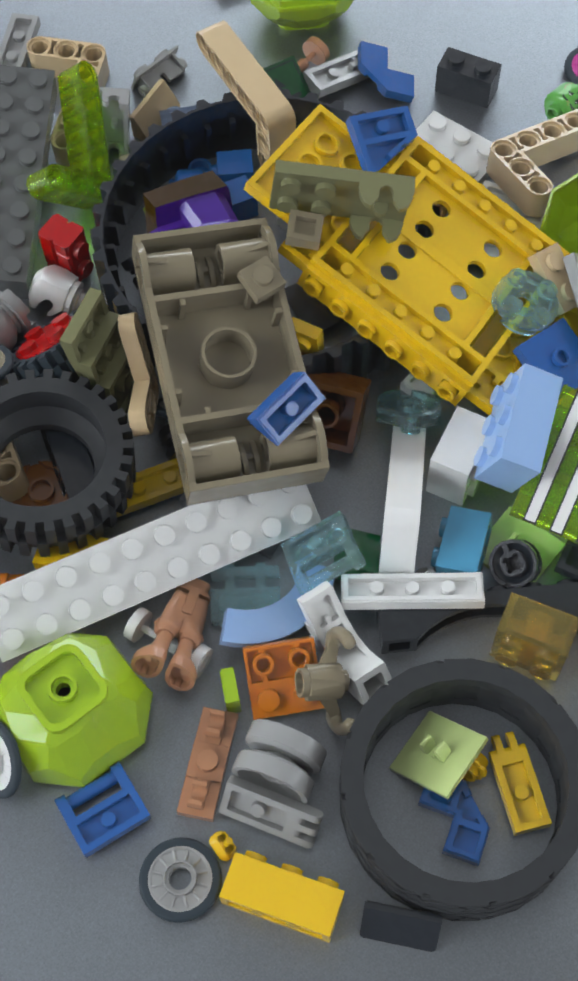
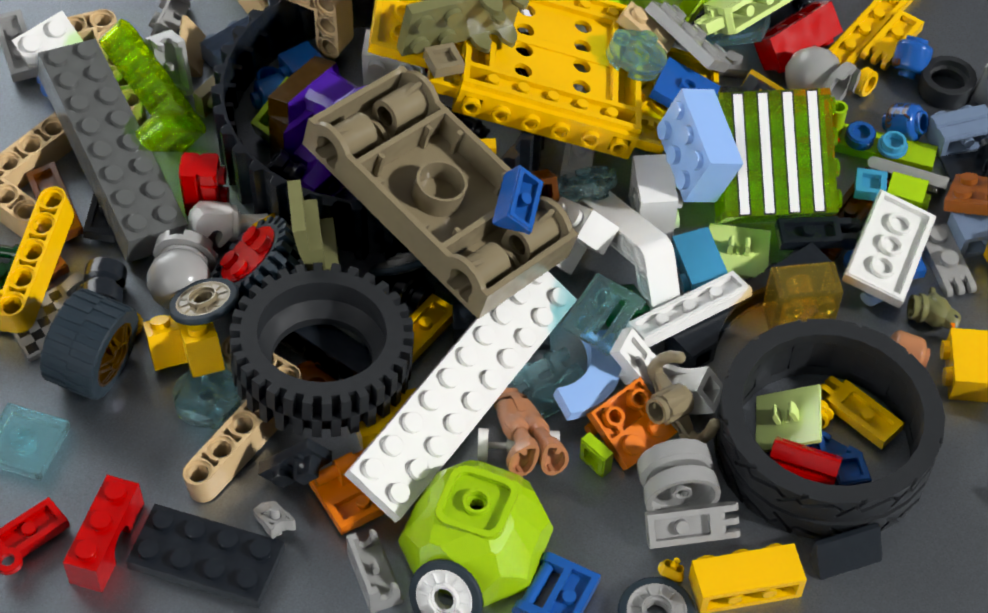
camera: 35 degrees left, 10 degrees down
tan beam [118,312,159,437] -> none
nougat plate [176,706,239,822] -> none
dark tan plate [237,255,286,305] -> none
black wheel [488,539,542,588] -> none
none -> white wing [12,11,83,68]
none -> white brick [555,197,619,275]
none -> red brick [769,436,843,485]

